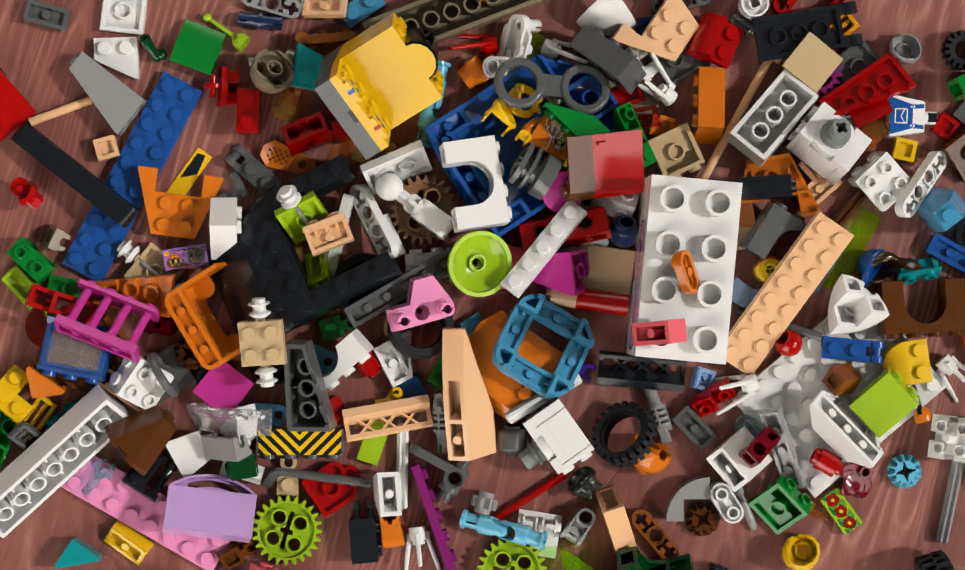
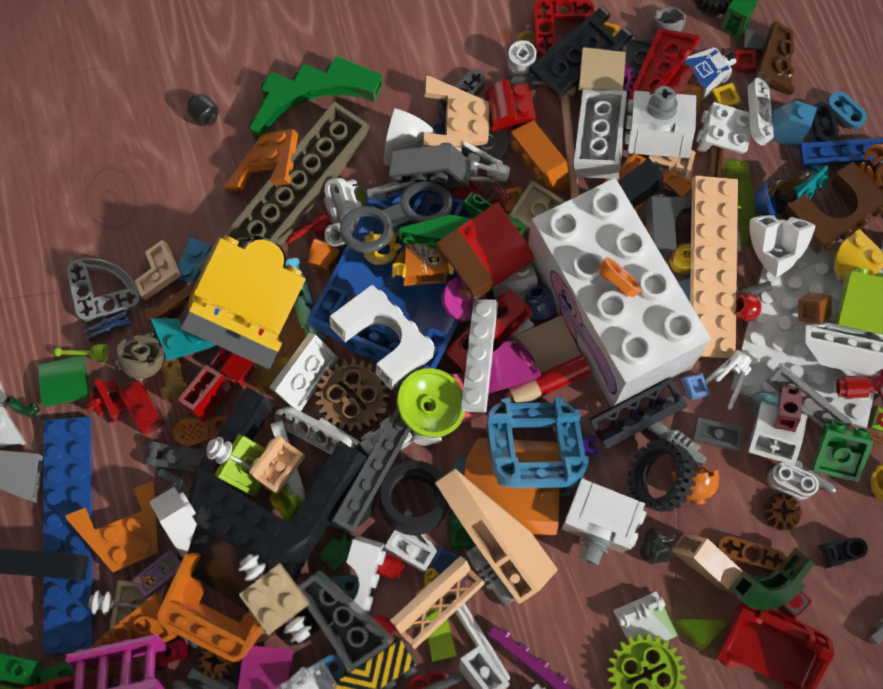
camera: 30 degrees left, 15 degrees down
dark tan tile [42,224,71,251] -> none
light nougat plate [93,134,120,162] -> none
yellow sticker [166,148,212,195] -> none
white beam [375,173,453,240] -> none
bright pink piece [386,273,455,332] -> none
dark grey piece [408,442,471,504] -> none
medium azure piece [459,509,548,551] -> none
light grey gear [471,490,498,515] -> none
yellow piece [481,98,517,137] -> none
red bar [492,473,569,521] -> none
dark grey head [498,424,526,457] -> none
white axle [505,374,582,424] -> none
dark grey wheel [507,142,563,200] -> none
light grey piece [559,505,596,548] -> none
coral slope [632,318,687,346] -> none
light grey brick [664,475,710,521] -> none
red slope [690,376,738,418] -> none
blue plate [820,336,884,363] -> none

